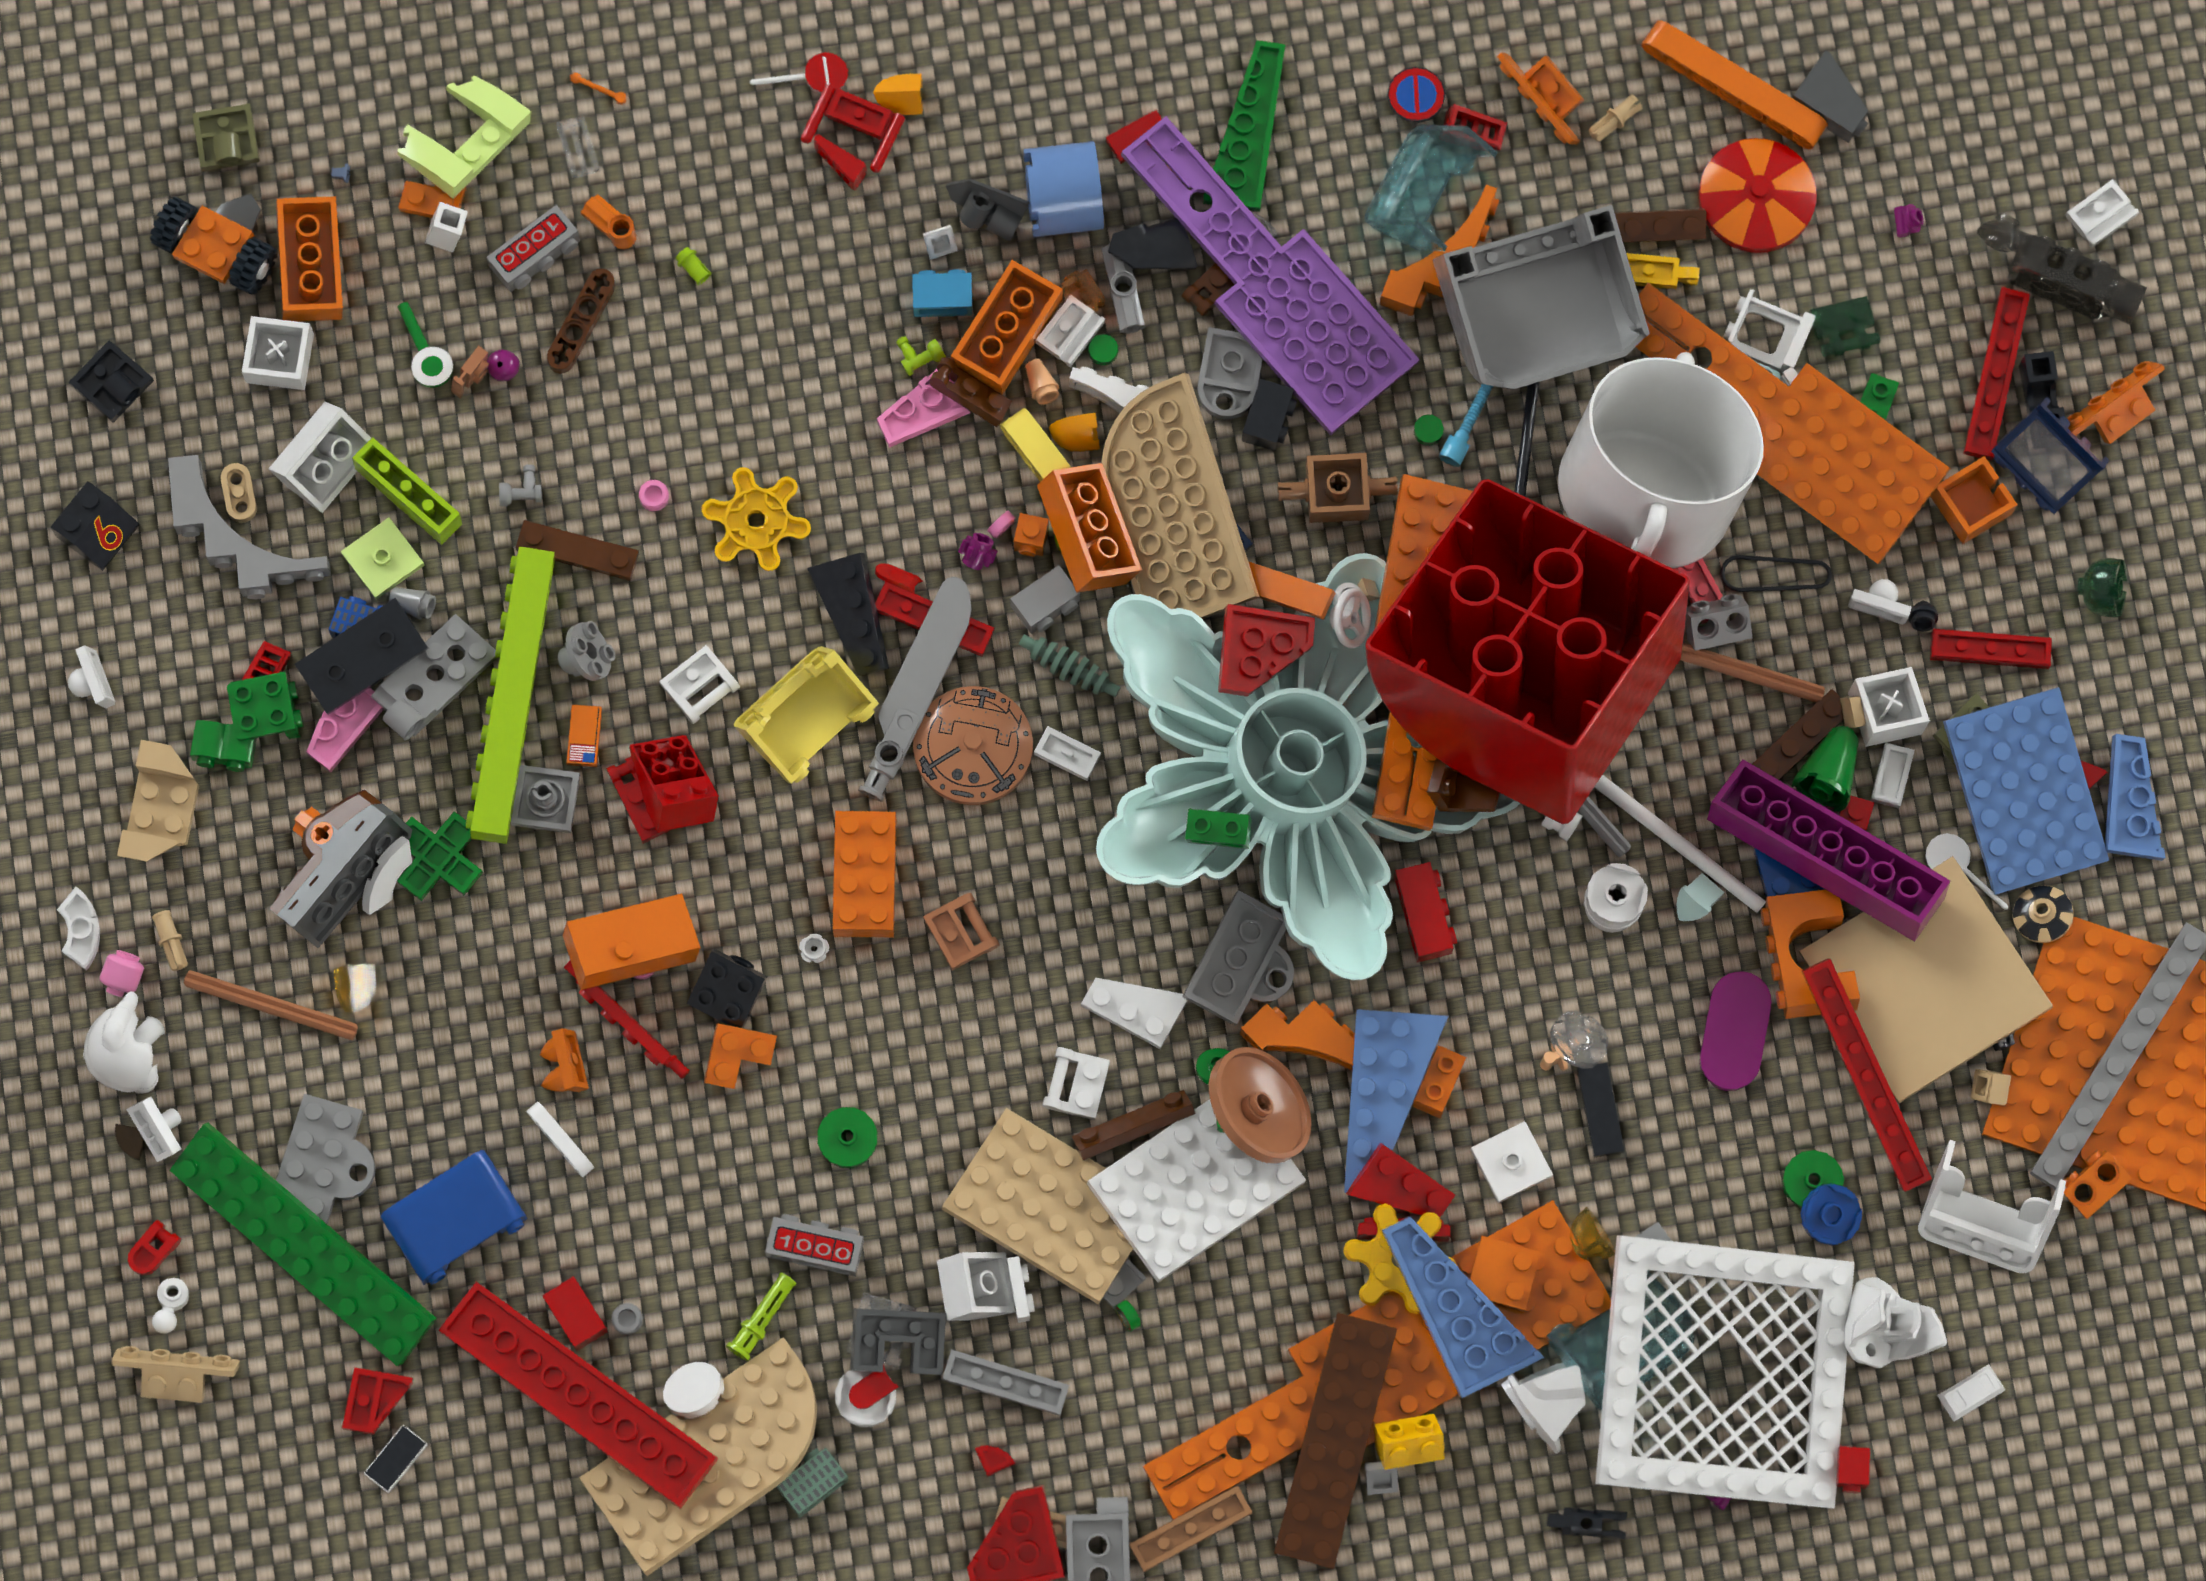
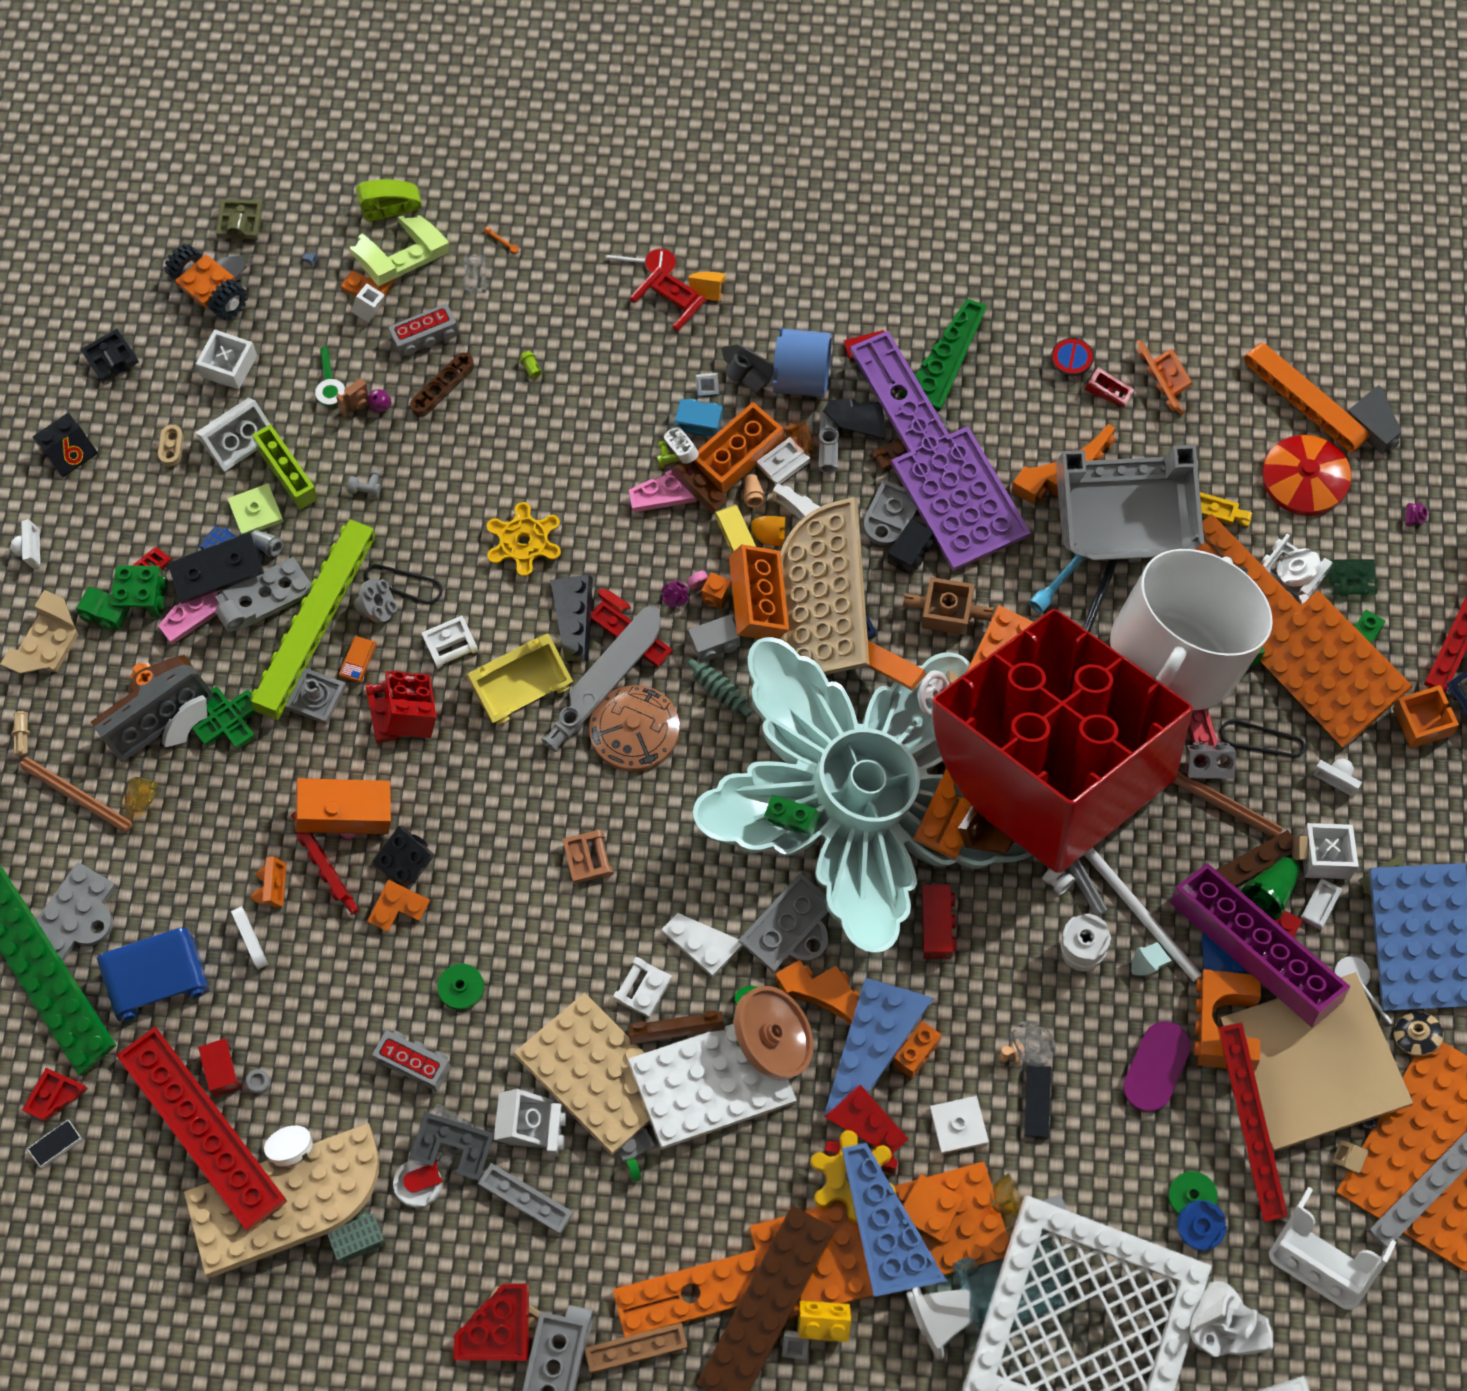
camera: 20 degrees right, 10 degrees down
light grey arch [168,455,331,599] -> none
orange brick [276,196,343,322] -> none
reddish brown plate [516,520,639,581] -> none
orange piece [581,194,637,249] -> none
bright pink tile [639,480,669,511] -> none
lime pin [726,1272,796,1362] -> none
white plate [799,934,829,963] -> none
red slope [813,134,867,191] -> none
orange brick [833,811,897,938] -> none
red tile [975,1445,1016,1477] -> none
white plate [1034,726,1101,781] -> none
green tile [1089,334,1118,366] -> none
red plate [1218,604,1315,697] -> none
clear light blue windscreen [1364,125,1498,251] -> none
green tile [1414,414,1444,446] -> none
tan axle [1589,95,1642,142] -> none
reddish brown plate [1614,208,1706,242] -> none
black plate [1908,600,1938,632] -> none
red tile [1930,629,2052,669] -> none
orange brick [2063,1150,2133,1219] -> none
none -> lime beam [356,179,422,221]
none -> black piece [365,564,443,604]
none -> white beam [664,427,699,464]
none -> white tile [1276,548,1322,587]

